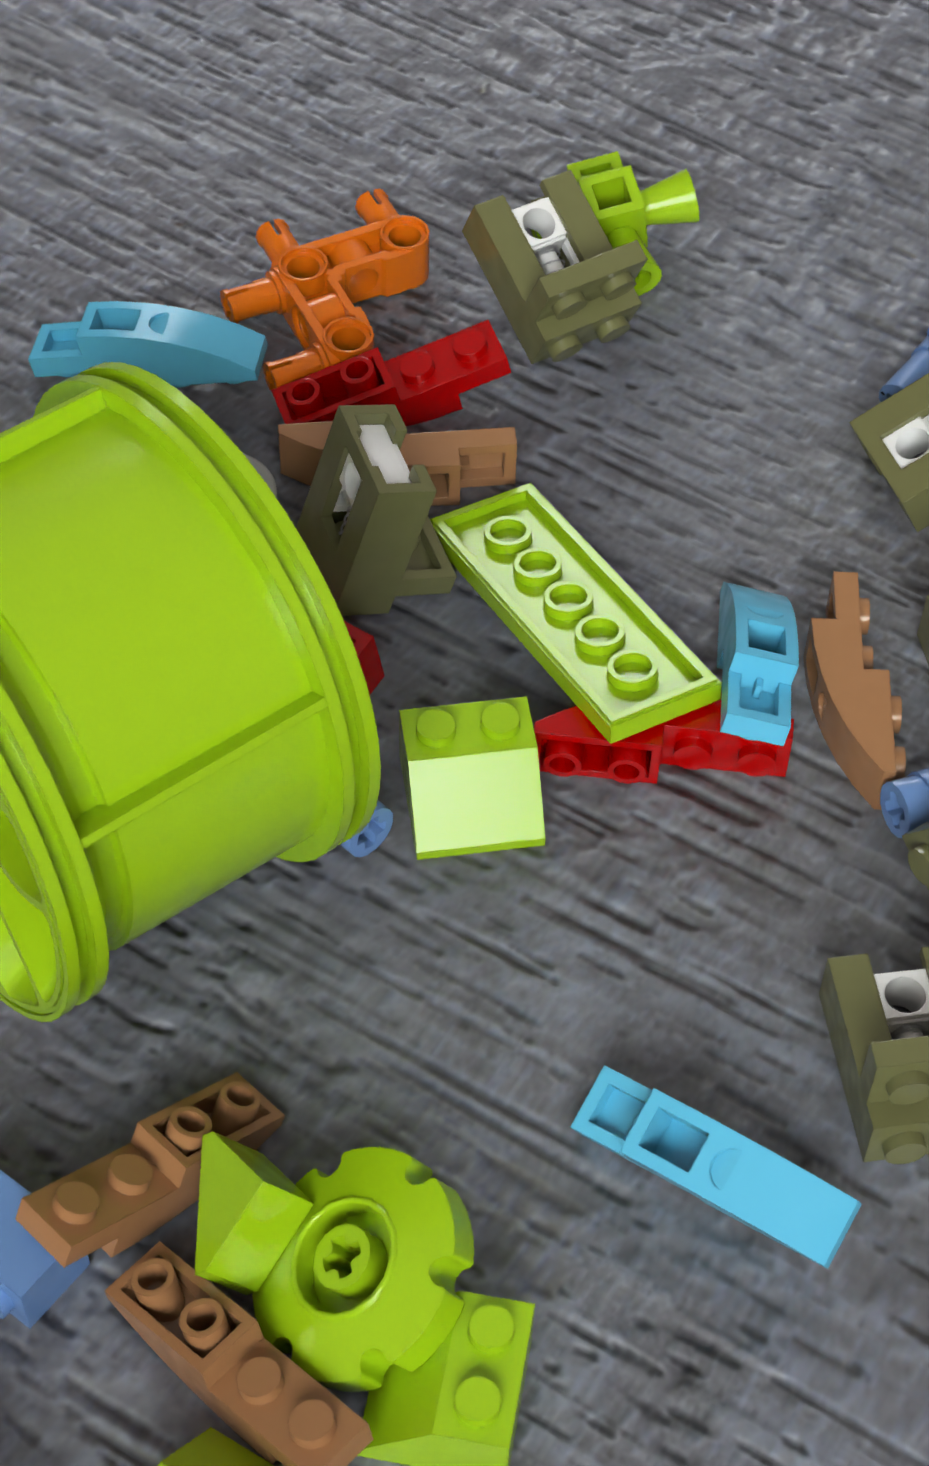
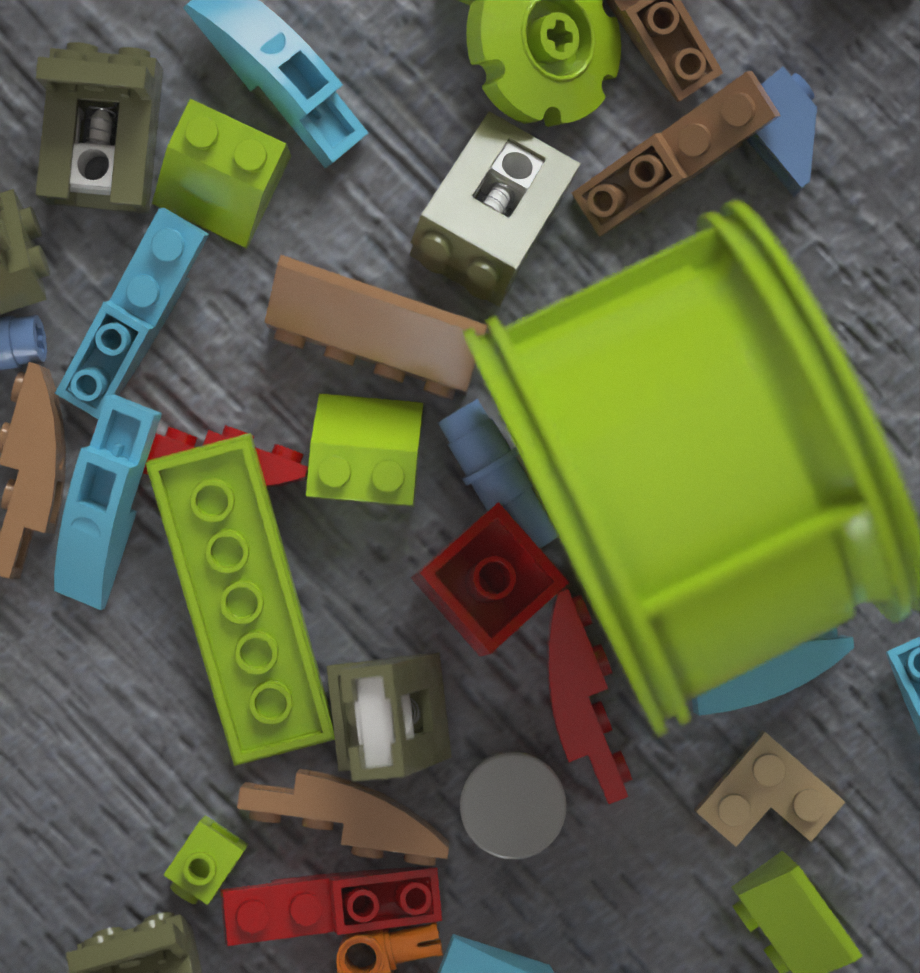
camera: 165 degrees left, 35 degrees up
lime slope [194,1131,314,1295] -> none
none -> medium azure slope [55,208,210,419]
none -> lime slope [152,99,292,249]
none -> lime brick [163,815,249,905]
none -> medium nougat slope [264,255,487,400]
none -> brick [409,111,581,307]

